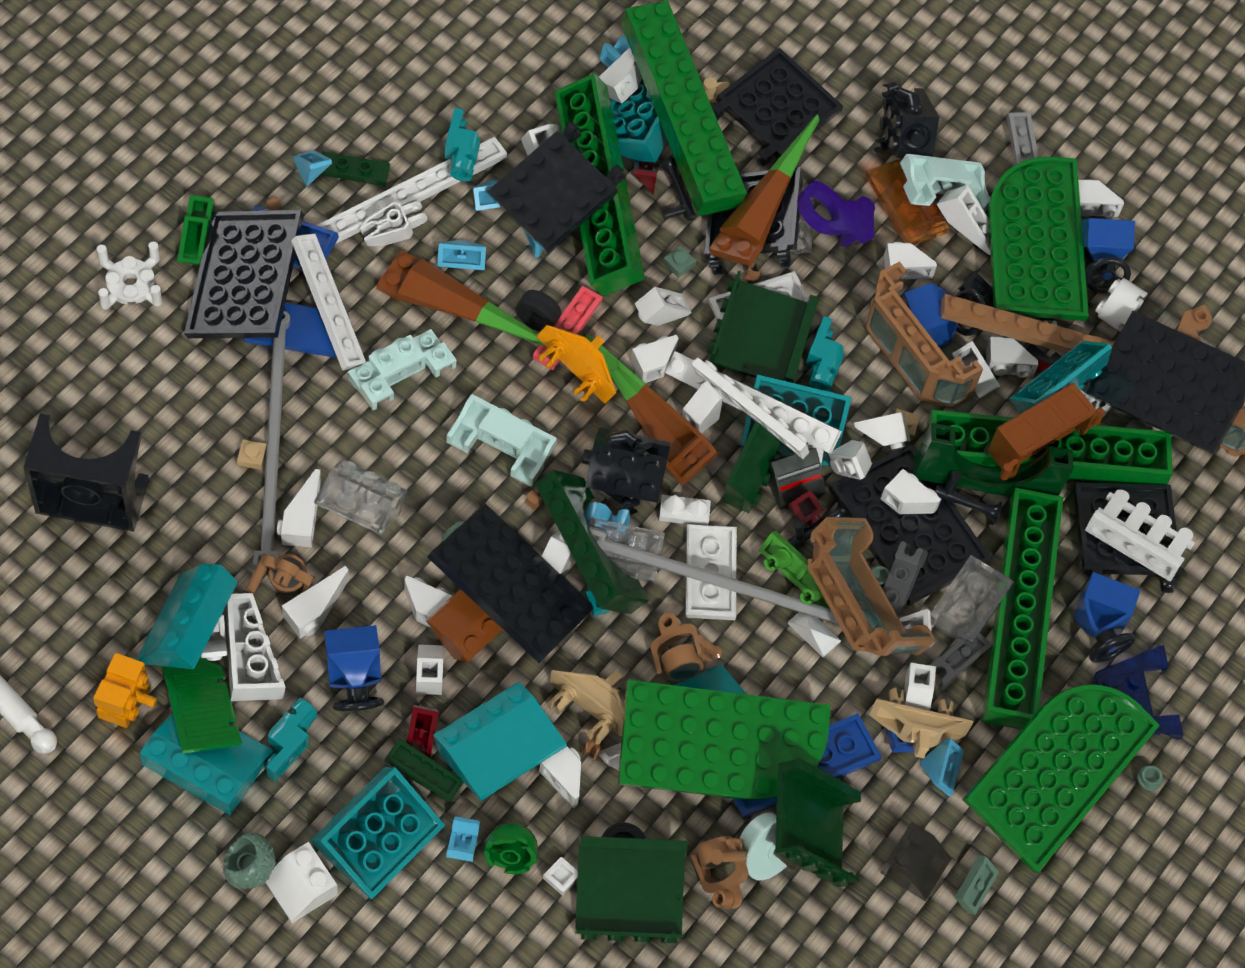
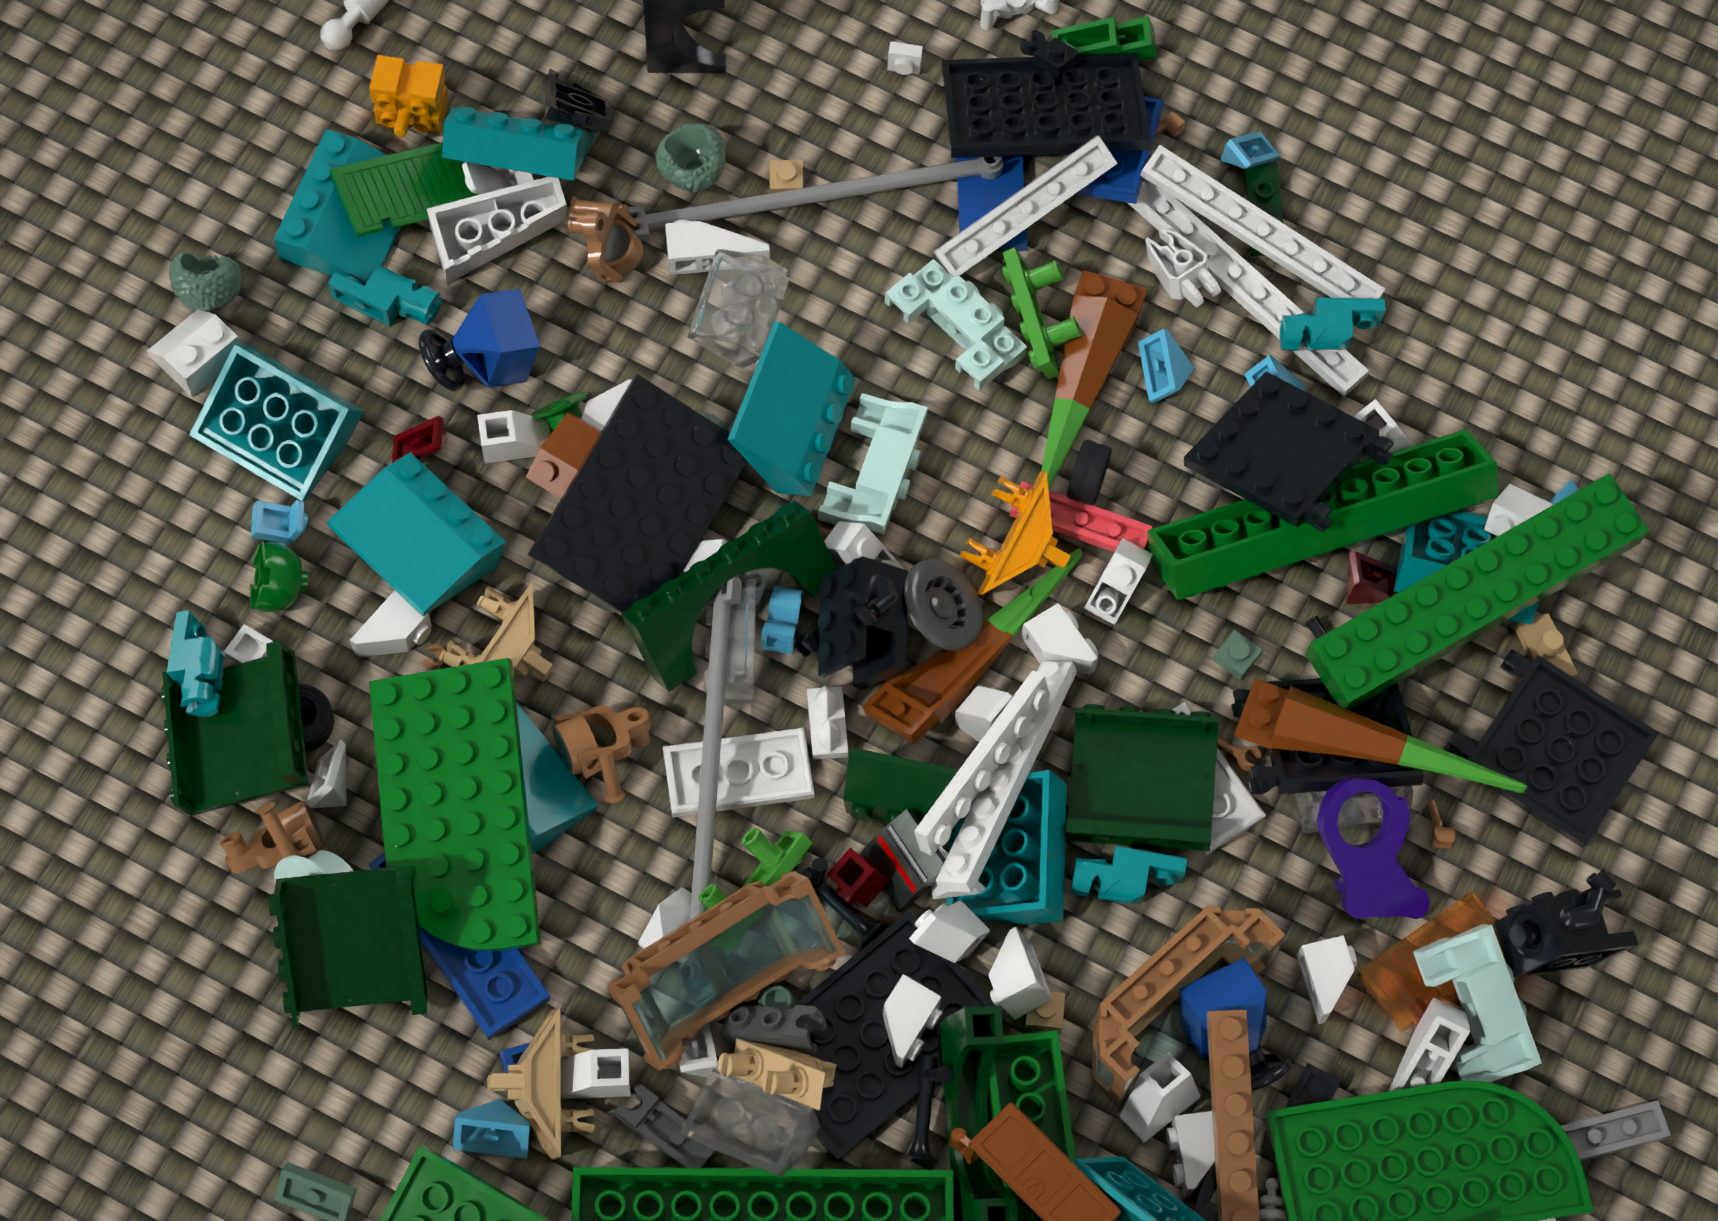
camera: 85 degrees right, 5 degrees up
white slope [282,566,349,639] -> none
dark green plate [384,738,464,804] -> none
white slope [635,287,692,326] -> none
clear smoke slope [881,822,952,901] -> none
none -> teal plate [166,610,225,717]
none -> white slope [306,740,347,808]
none -> green piece [531,391,588,430]
none -> black wing [545,69,612,133]
none -> sand green hair [656,123,726,193]
none -> tan connector [718,1038,836,1111]
none -> teal slope [728,322,856,496]
none -> white slope [824,521,904,569]
none -> white plate [887,41,923,75]
none -> dark grey wheel [904,559,983,651]
none -> bright green plate [1002,248,1082,379]
none -> black plate [1020,30,1080,78]
none -> white slope [1084,538,1153,625]
none -> white plate [1140,145,1385,299]
none -> medium nougat hand [1427,800,1455,849]

